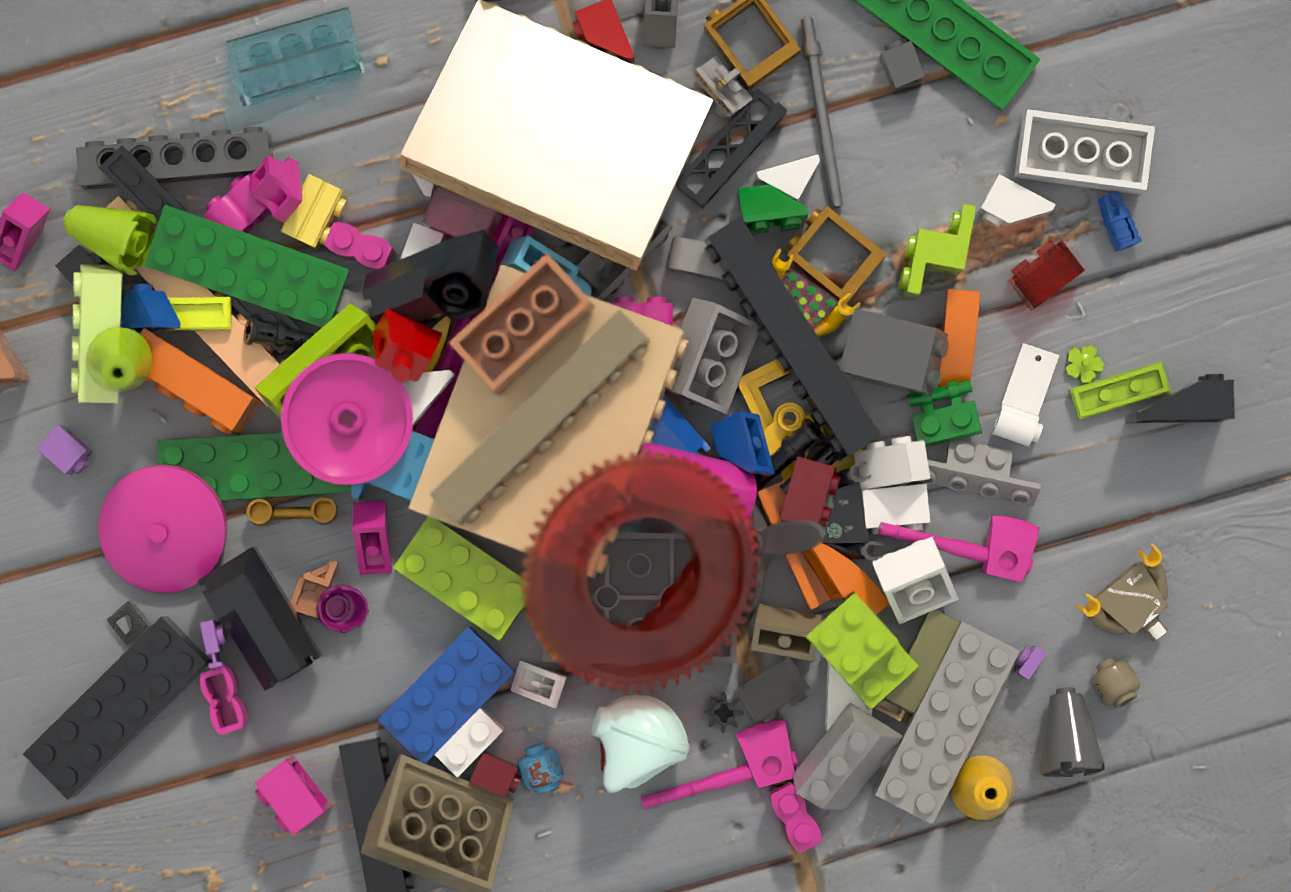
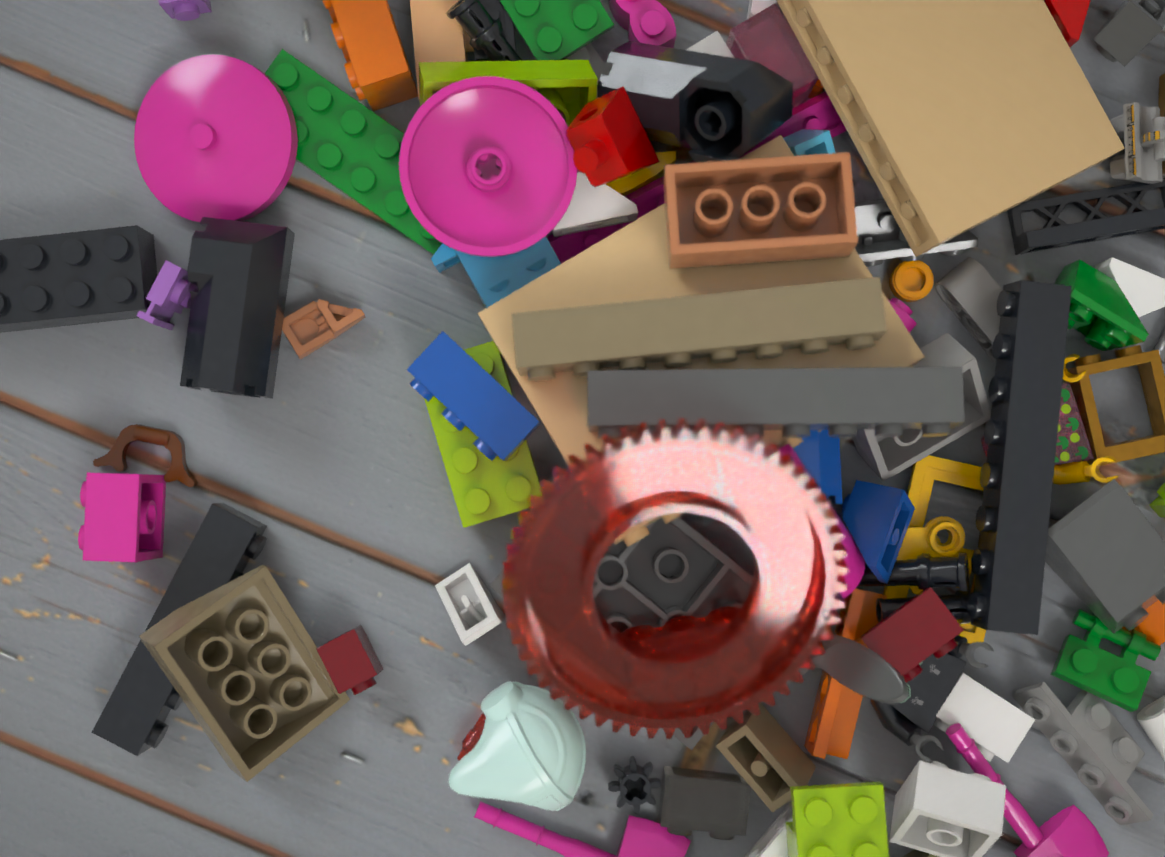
camera: 30 degrees right, 0 degrees up
clear smoke slope [107,600,152,645] -> none
dark pink brick [200,665,249,735] -> none
pearl gold bar [246,497,337,526] -> none
magenta hair [316,584,369,633] -> none
dark pink slope [352,500,392,575] -> none
blue brick [378,626,516,764] -> none
white brick [435,707,505,777] -> none
dark azure head [517,743,564,794] -> none
orange slope [802,543,890,615] -> none
white brick [854,436,931,490] -> none
none -> reddish brown helmet [93,424,198,487]
none -> blue brick [406,331,541,461]
none -> dark grey brick [588,367,965,440]
none -> light orange tile [889,260,934,302]

